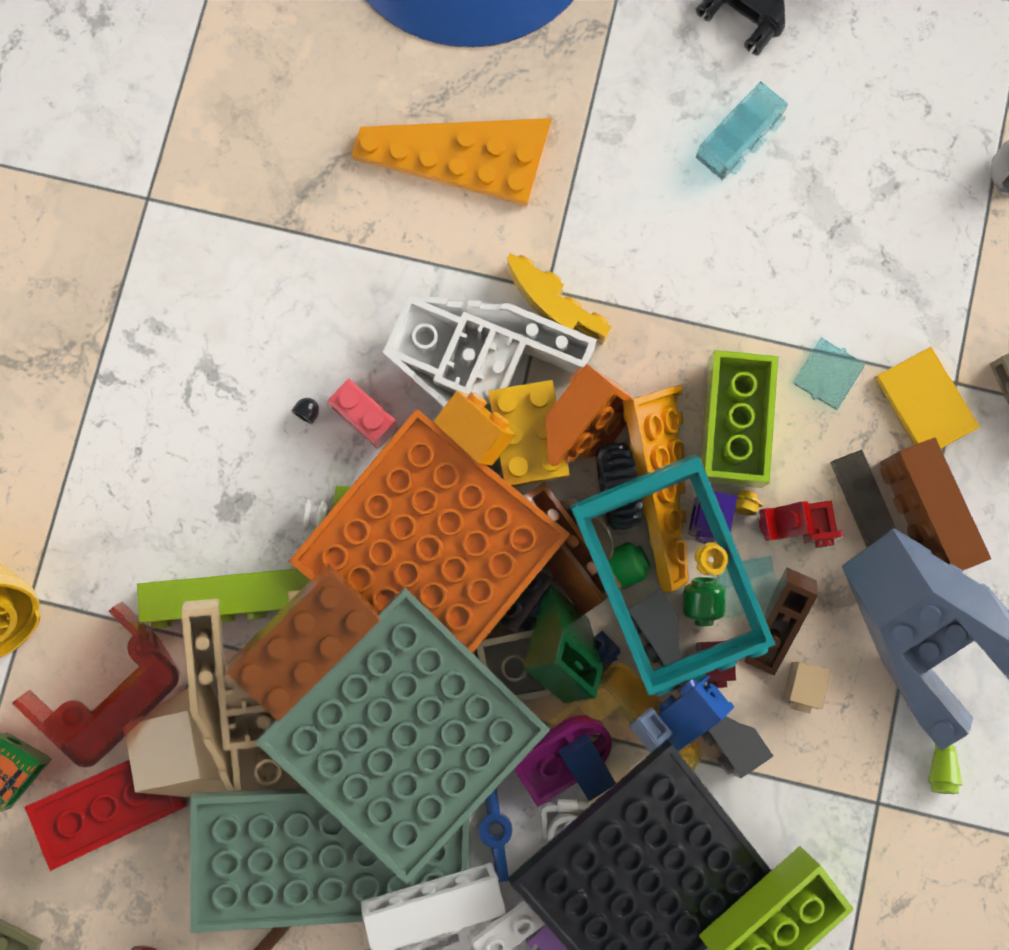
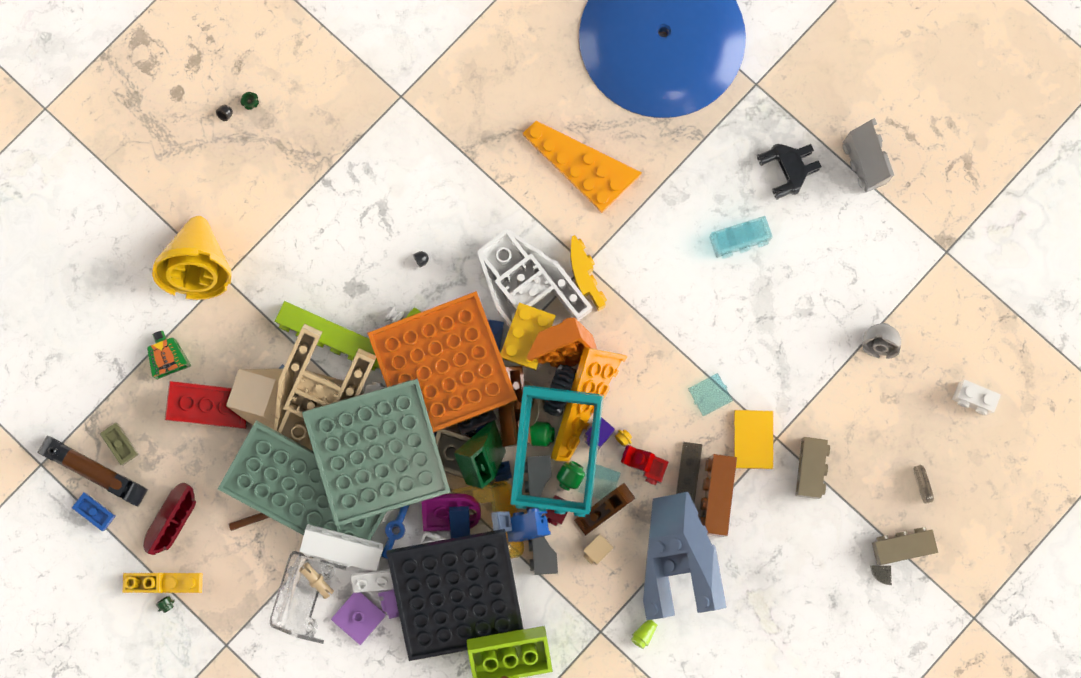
camera: 30 degrees right, 0 degrees up
clear red windscreen [12,602,180,767] -> none
dark orange brick [226,563,381,721] -> none
coral brick [327,379,399,450] -> none
light orange brick [433,391,516,466] -> none
yellow plate [695,542,728,576] -> none
lime brick [700,350,779,488] -> none

